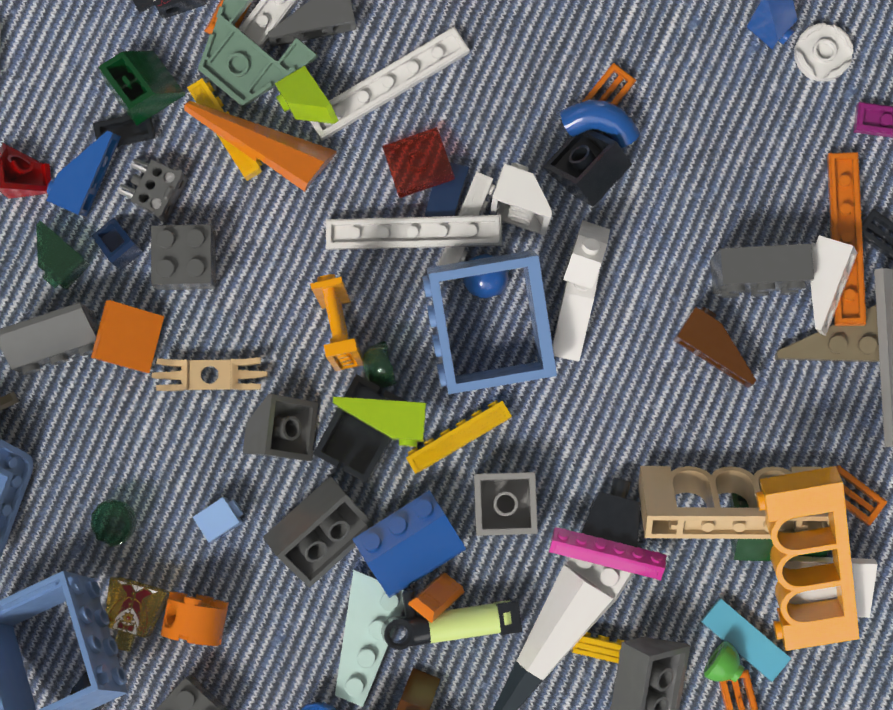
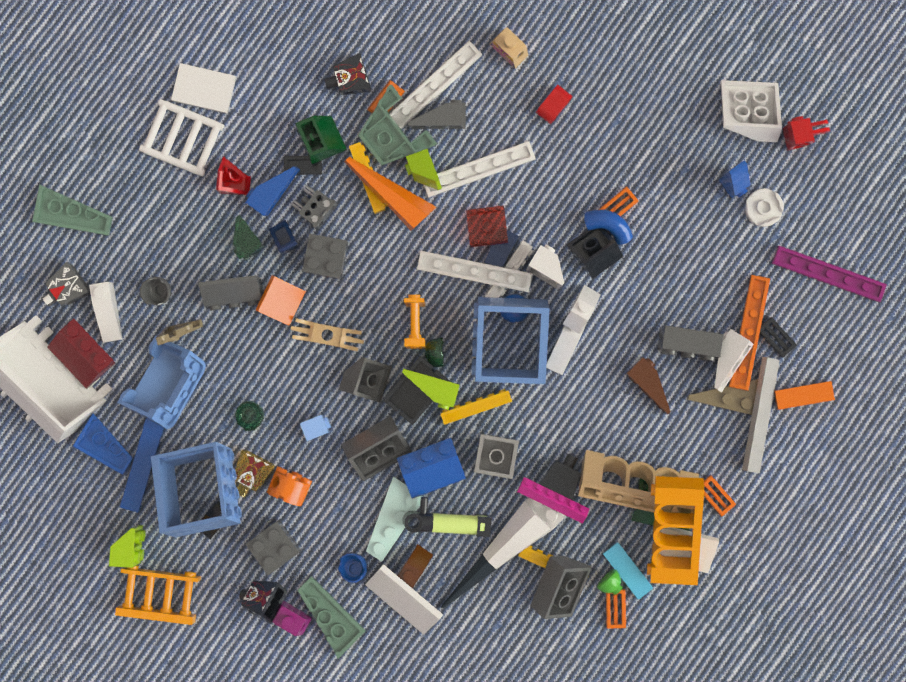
camera: 10 degrees right, 5 degrees up
orange tile [408,572,465,623] -> none

